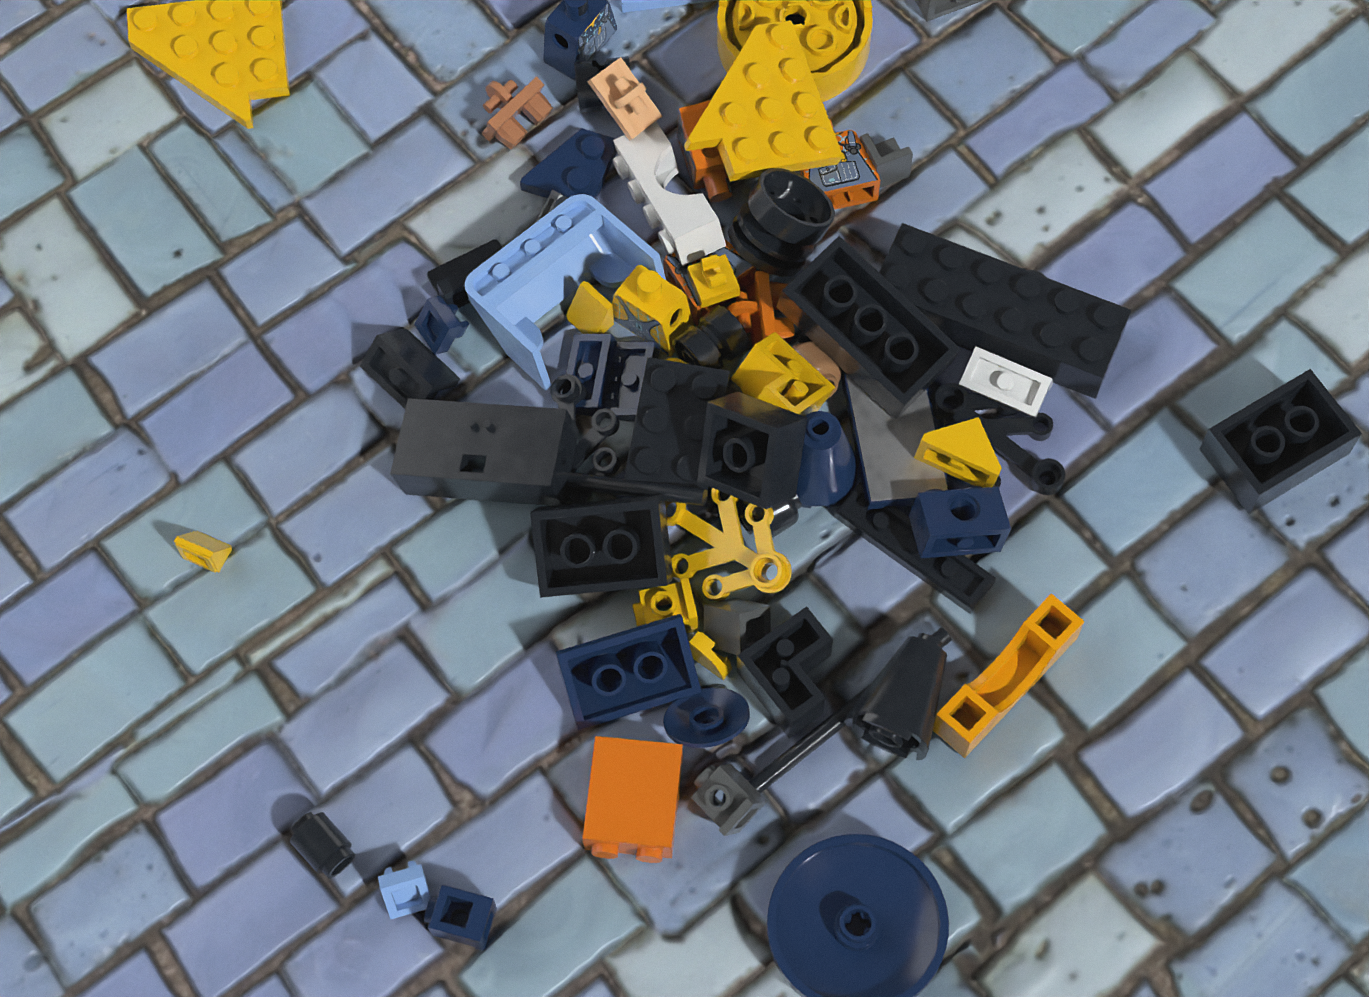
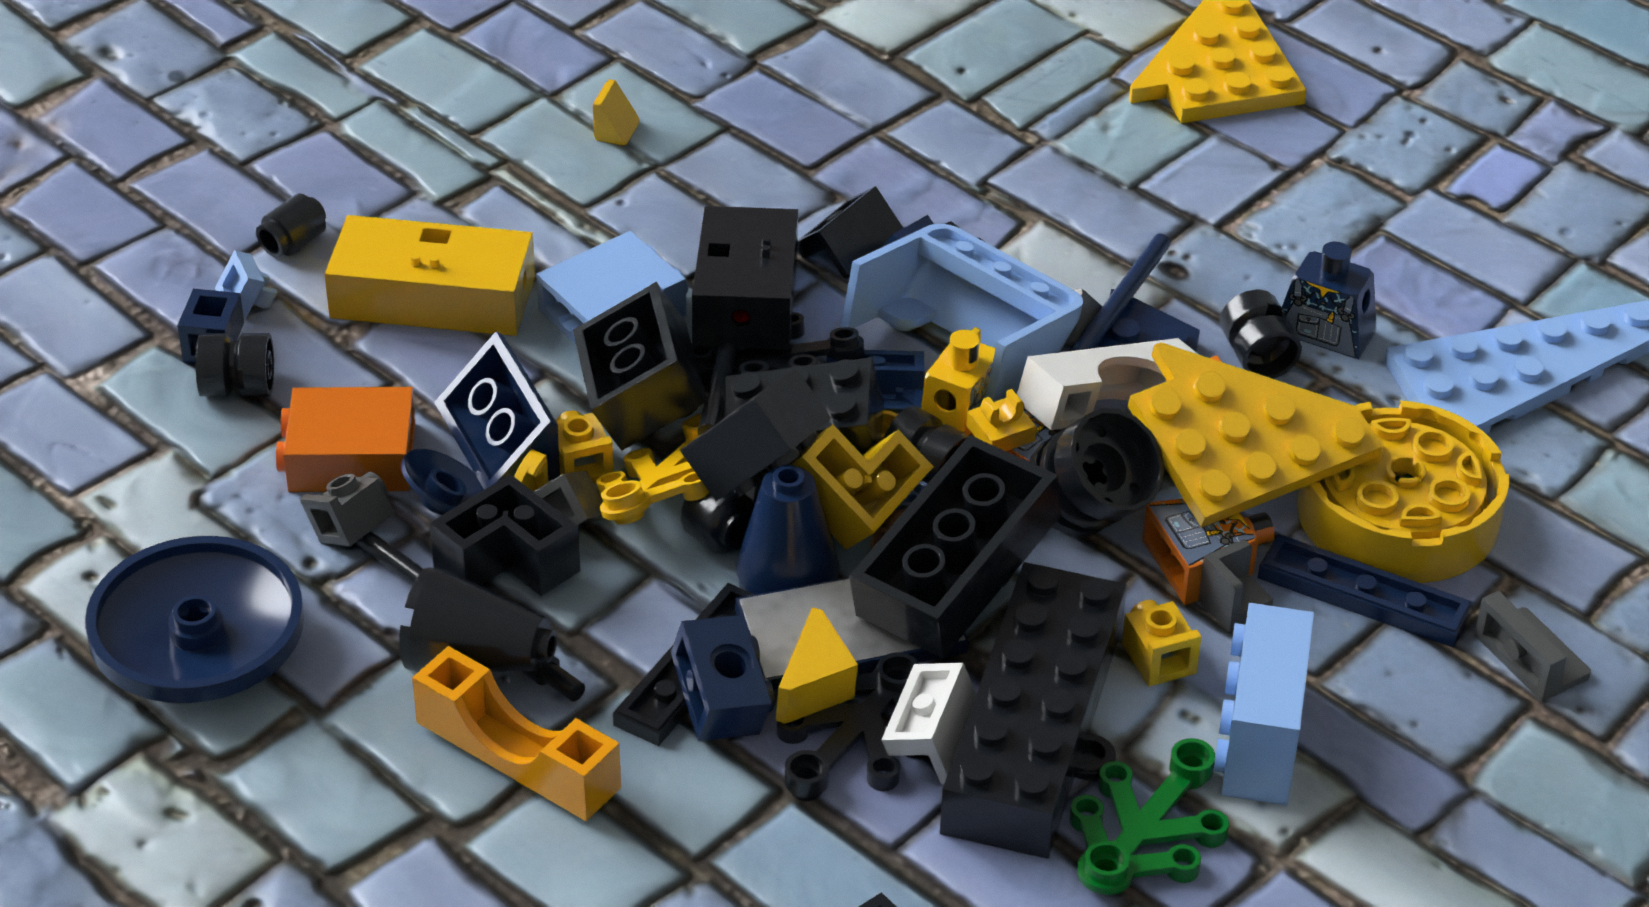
camera: 80 degrees right, 25 degrees down
nougat hips [481,76,553,150] -> none
light nougat hips [587,57,663,141] -> none
none -> black wheel [196,333,274,397]
none -> yellow brick [325,215,535,336]
none -> light blue brick [536,231,688,344]
none -> green plant [1069,738,1229,895]
none -> dark blue axle [1070,233,1171,351]
none -> yellow brick [1122,600,1202,687]
none -> light blue brick [1214,603,1314,806]
none -> dark blue tile [1257,534,1474,648]

